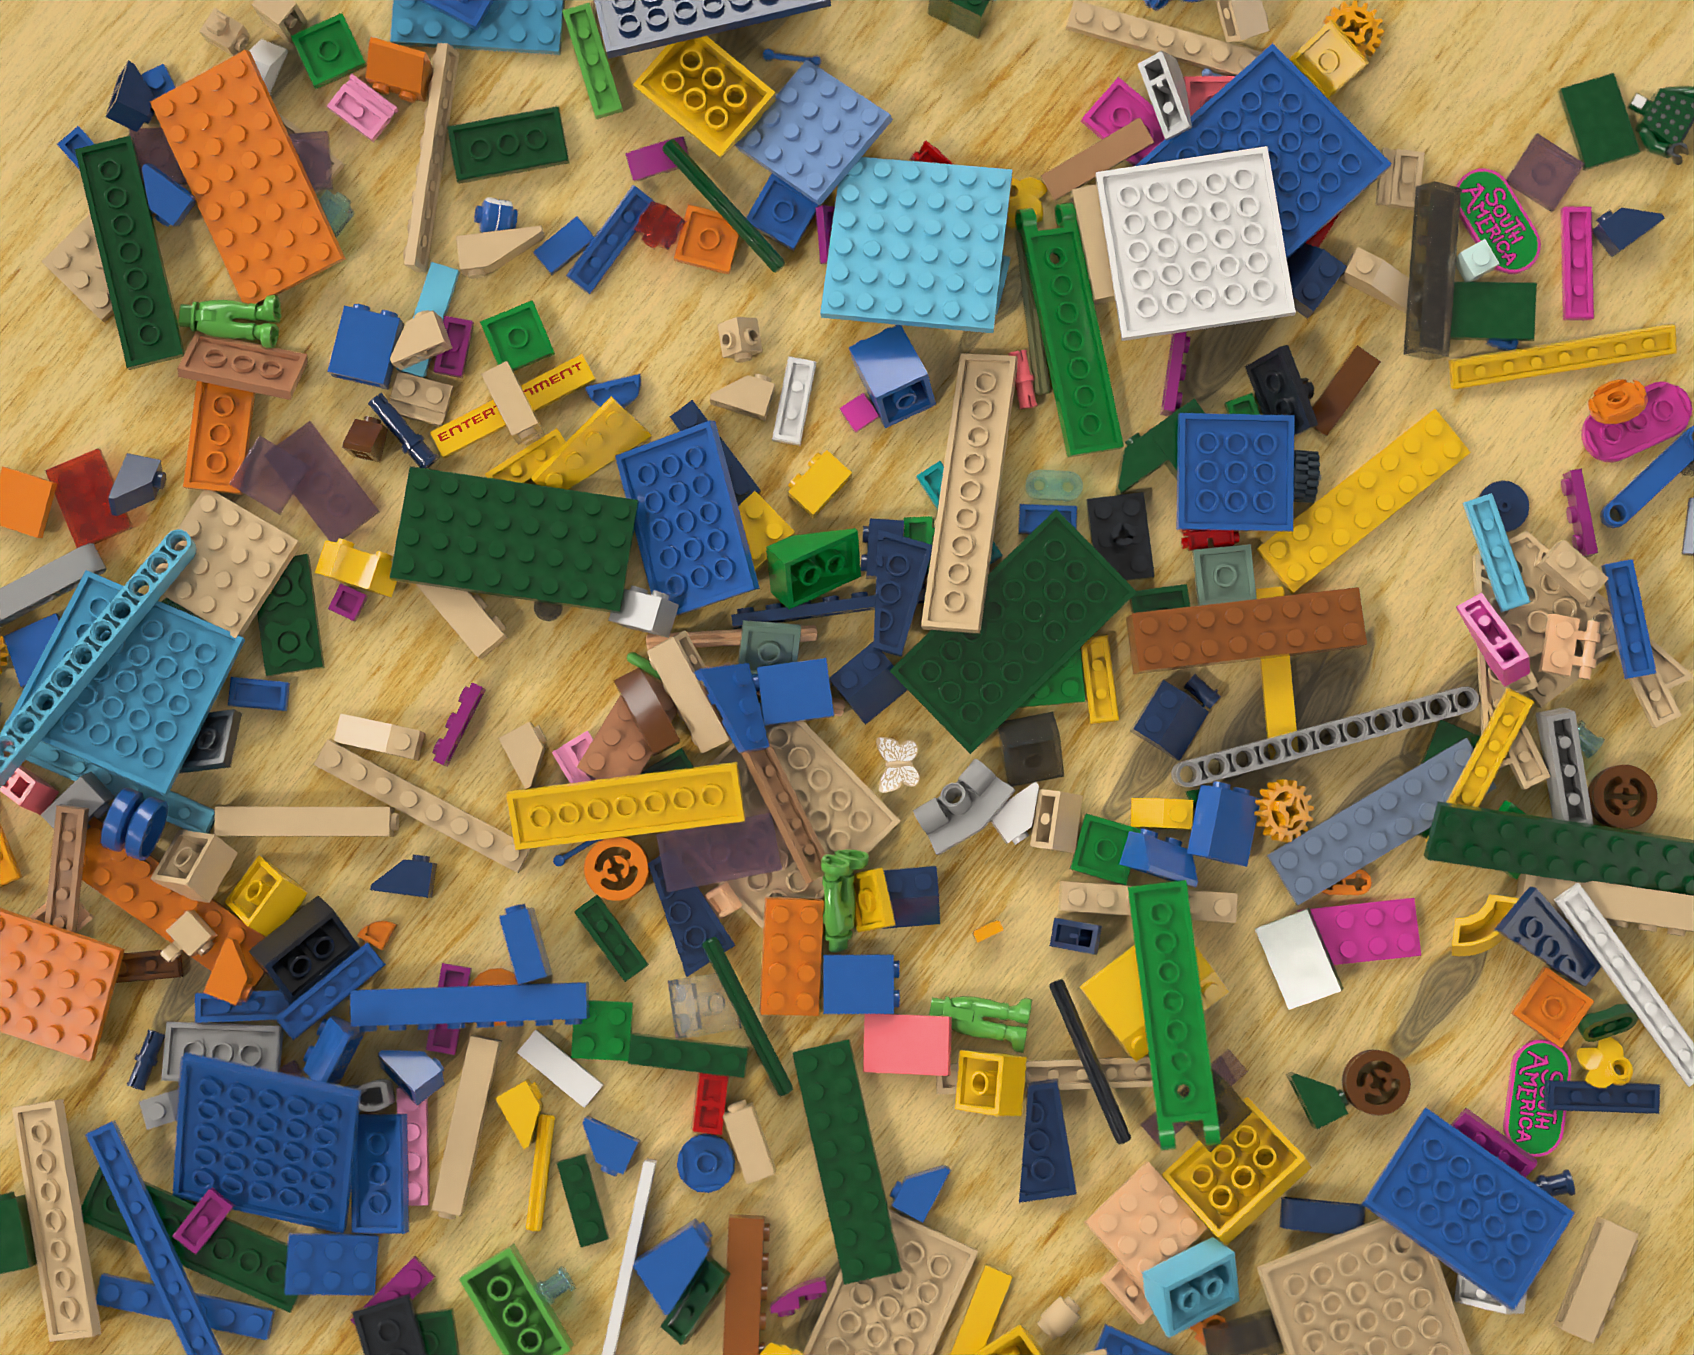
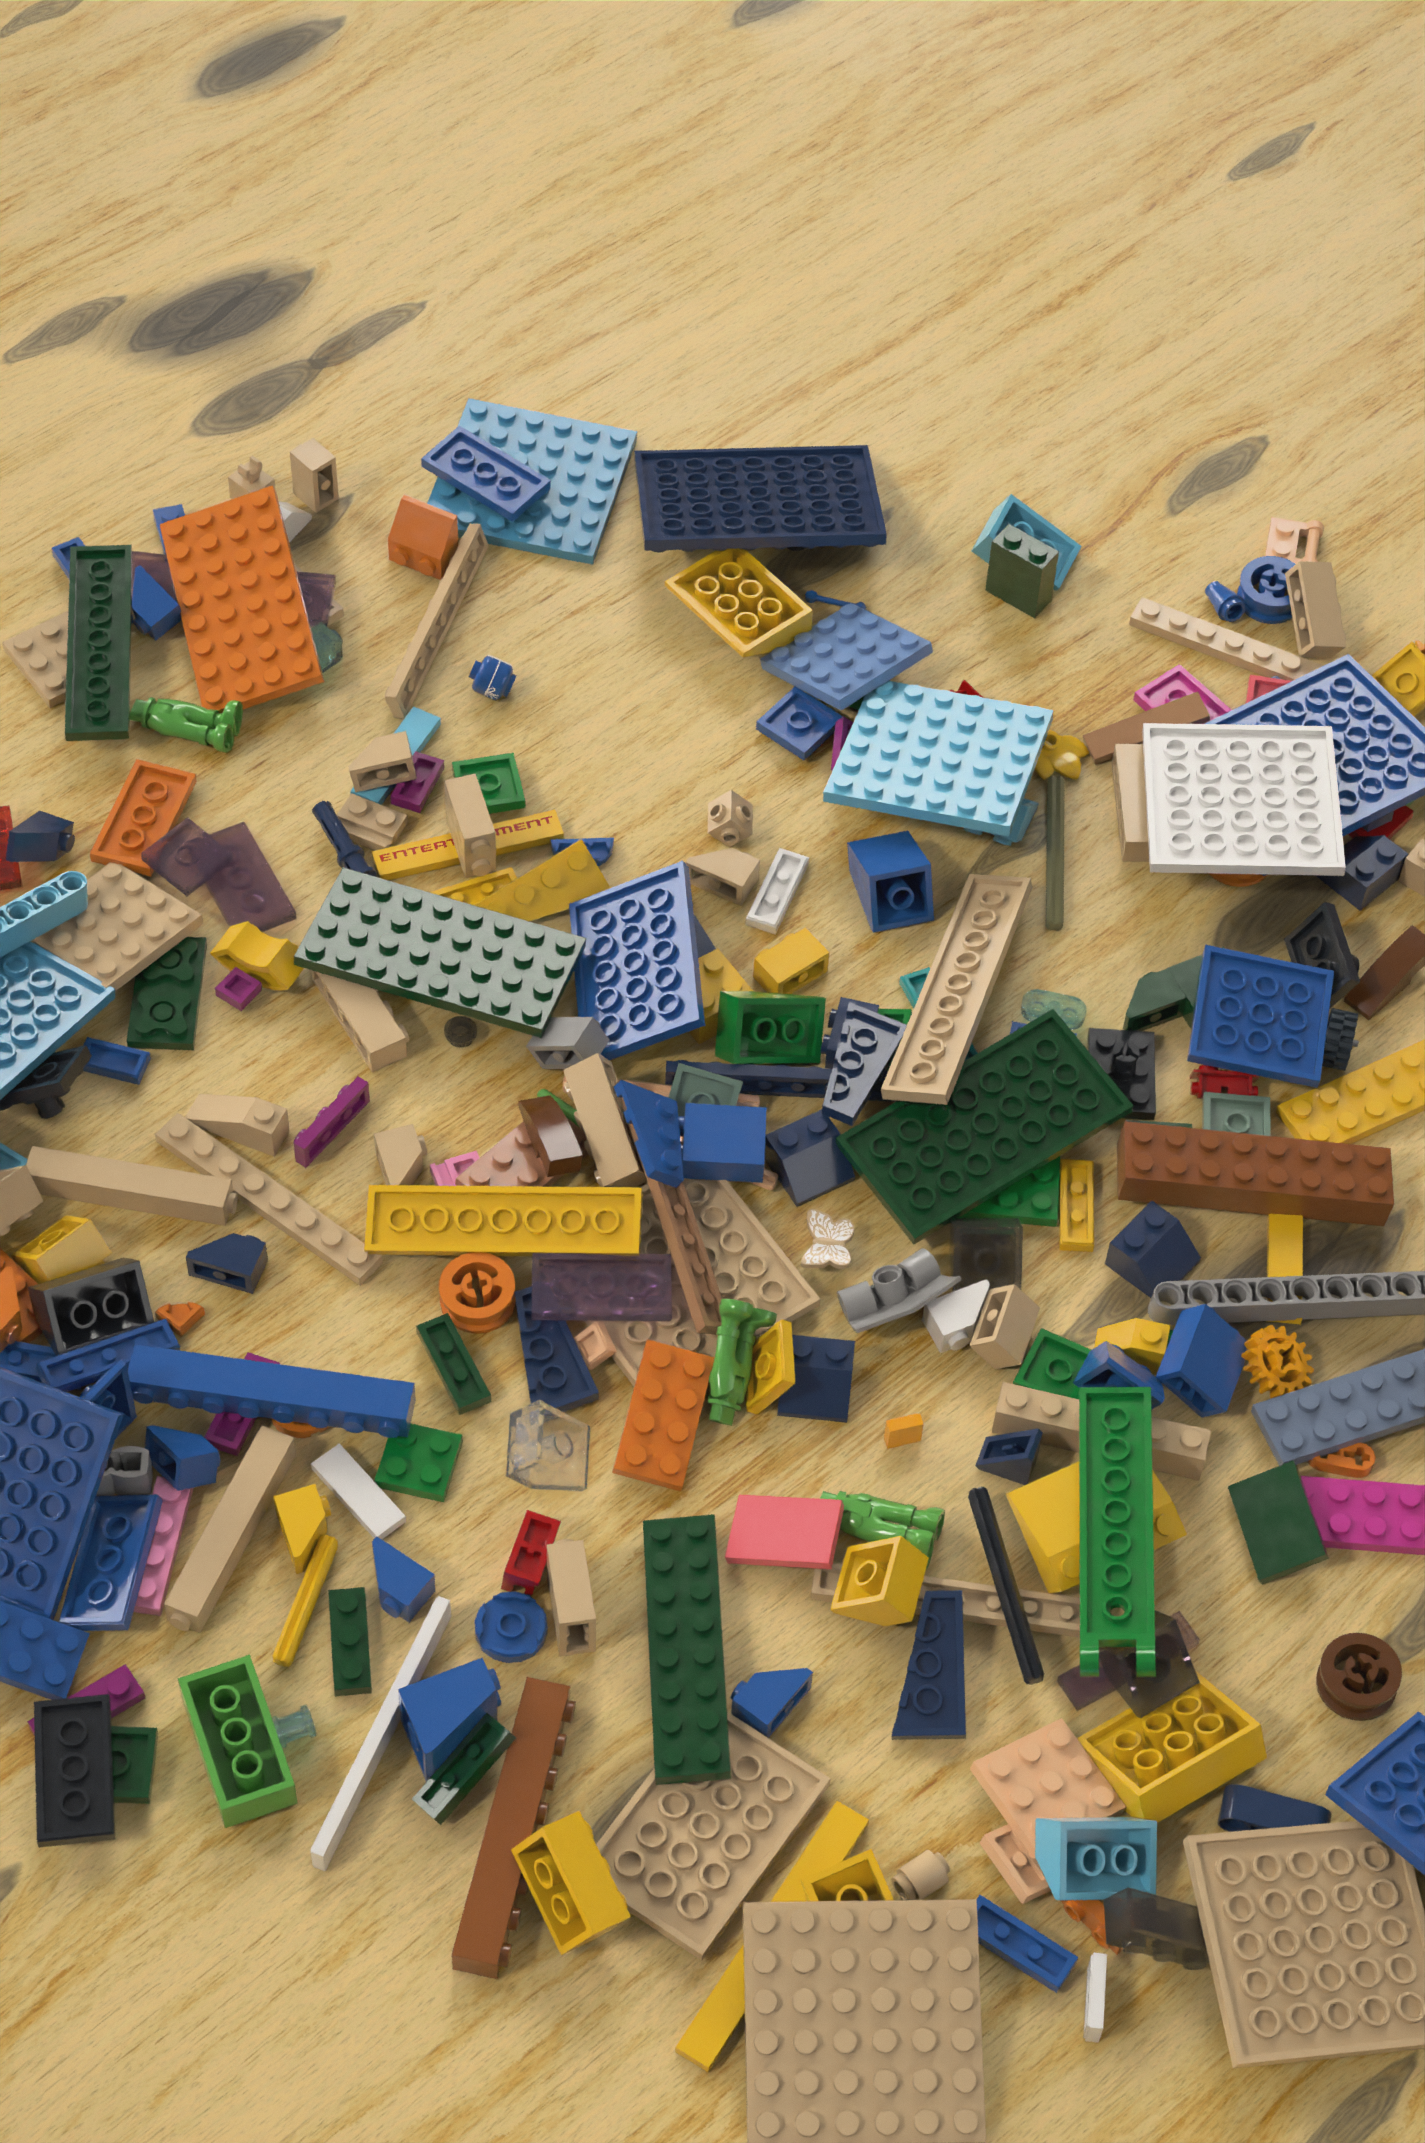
camera: 10 degrees right, 30 degrees down
dark blue slope [105,60,154,132] -> none
nougat plate [177,331,308,400] -> none
green plate [291,13,367,89] -> none
bright pink plate [327,74,398,143] -> none
blue brick [328,304,404,390] -> none
reddish brown slope [342,416,388,462] -> none
dark green piece [447,106,570,184] -> none
tan slope [456,225,545,279] -> none
blue brick [499,904,553,985] -> none
blue tile [533,216,594,275] -> none
blue hinge [553,839,603,866] -> none
bright green plate [563,3,623,120] -> none
blue tile [566,185,657,294] -> none
magenta slope [625,136,689,182] -> none
dark green brick [628,1033,749,1078] -> none
clear red brick [634,201,686,250] -> none
dark green axle [662,139,785,273] -> none
orange plate [674,204,740,275] -> none
dark green axle [702,937,793,1096] -> none
magenta slope [770,1276,827,1317] -> none
blue brick [824,954,900,1014] -> none
dark pink tile [840,393,879,433] -> none
coral pin [1009,350,1038,410] -> none
green hinge [1015,202,1124,458] -> none
light grey slope [1138,51,1192,141] -> none
magenta plate [1160,331,1191,416] -> none
dark blue pin [1183,674,1221,709] -> none
dark green slope [1286,1072,1349,1129] -> none

